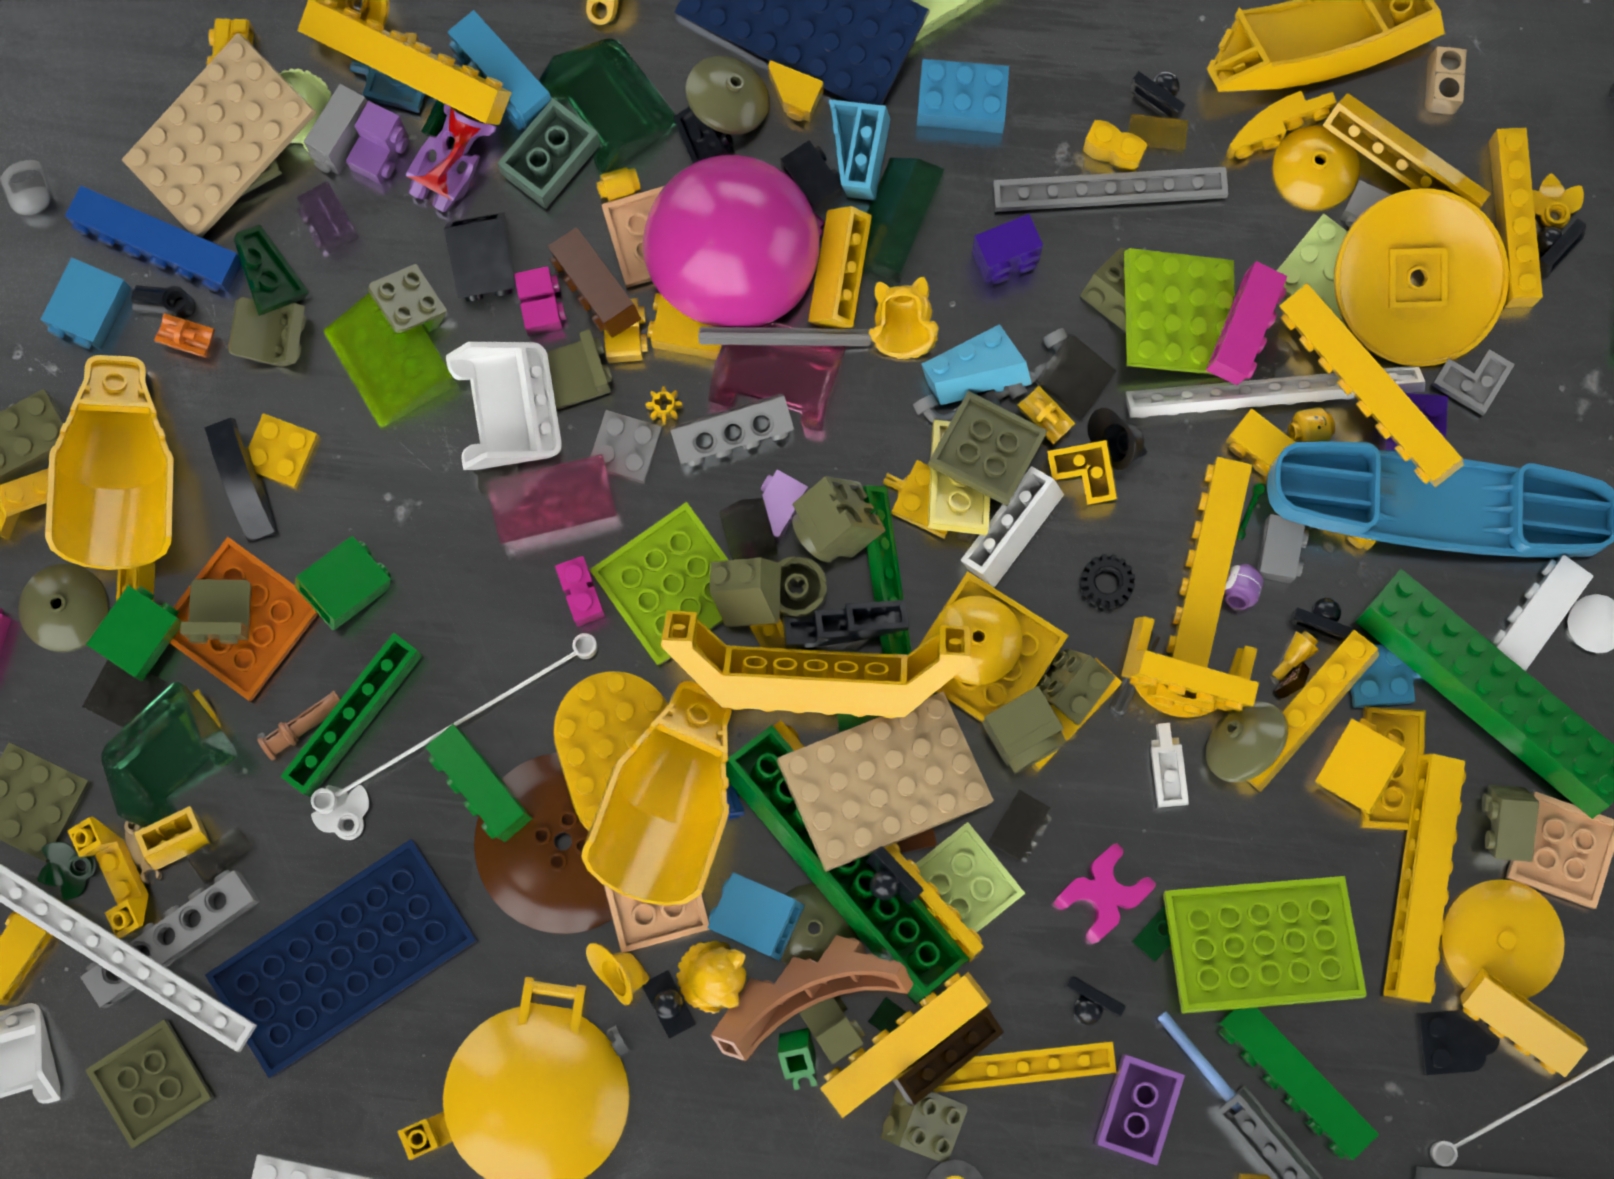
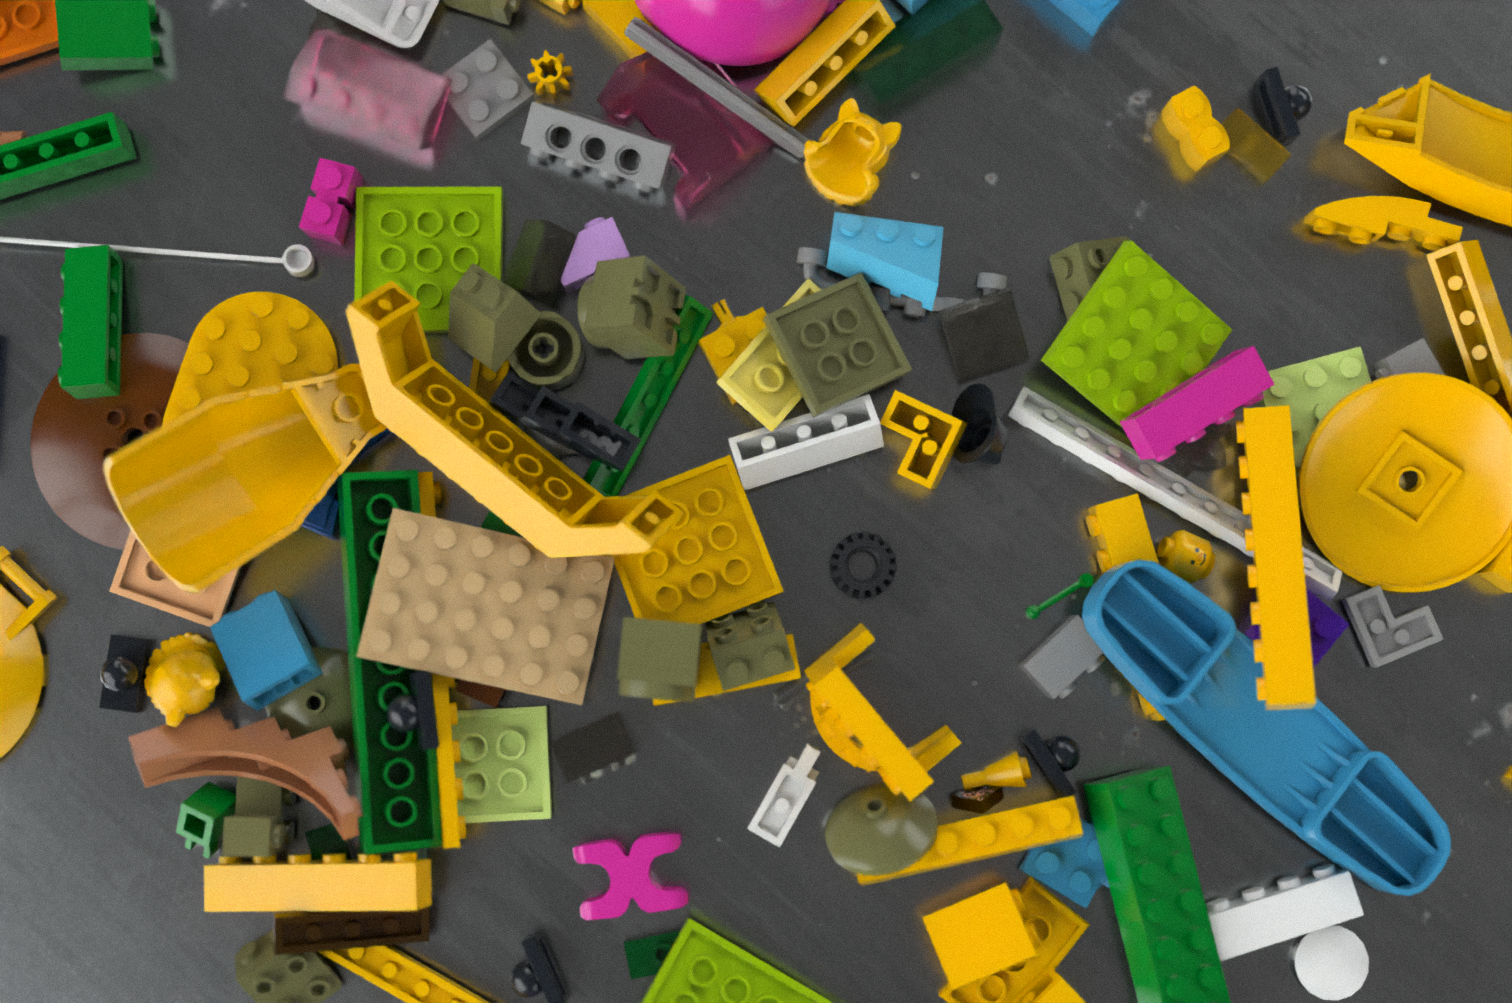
camera: 30 degrees right, 5 degrees up
yellow piece [586,943,649,1005] -> none
dark grey tile [606,1025,631,1057] -> none
yellow dish [932,595,1023,685] -> none
dark purple brick [972,214,1043,284] -> none
light grey plate [993,167,1228,212] -> none
yellow hips [1017,386,1076,445] -> none
yellow brick [1164,457,1252,698] -> none
medium lavender head [1223,564,1264,610] -> none
yellow dish [1272,125,1360,210] -> none

